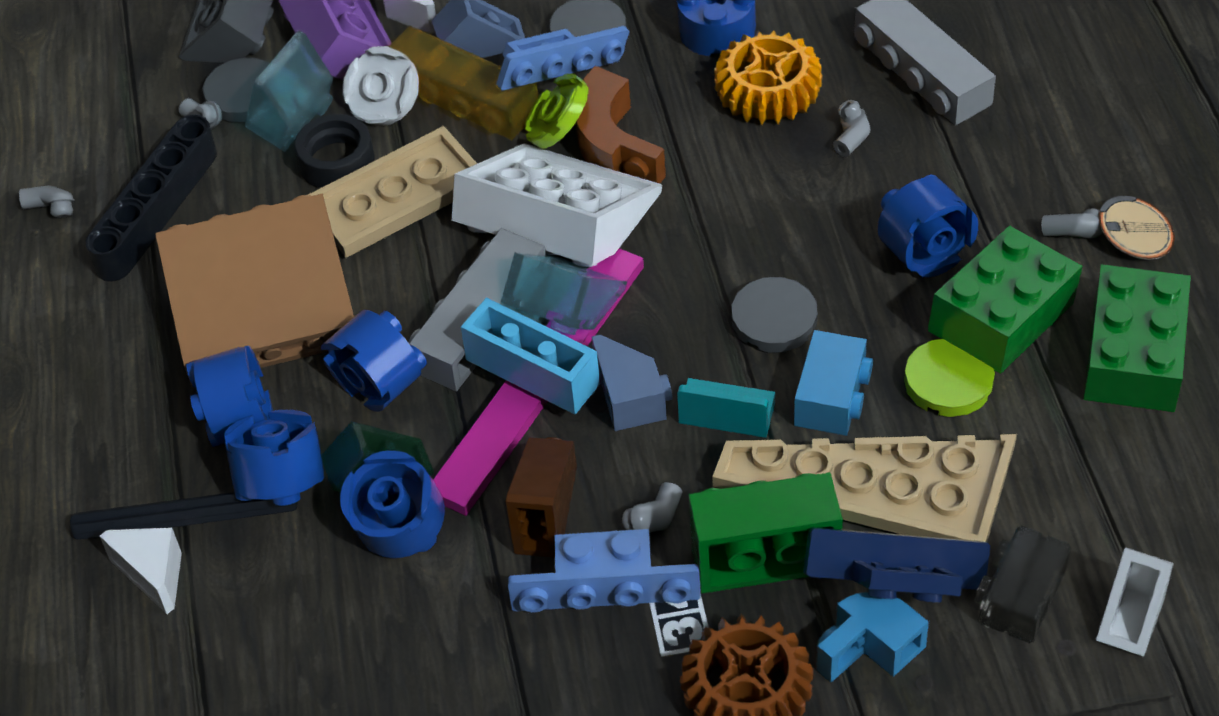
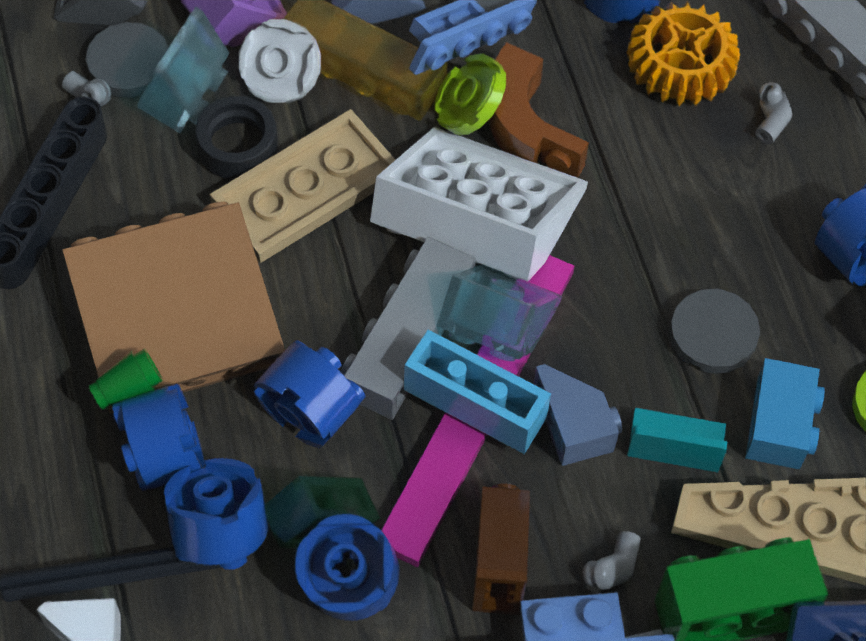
camera: 10 degrees left, 10 degrees up
none -> green cone [89,348,163,410]

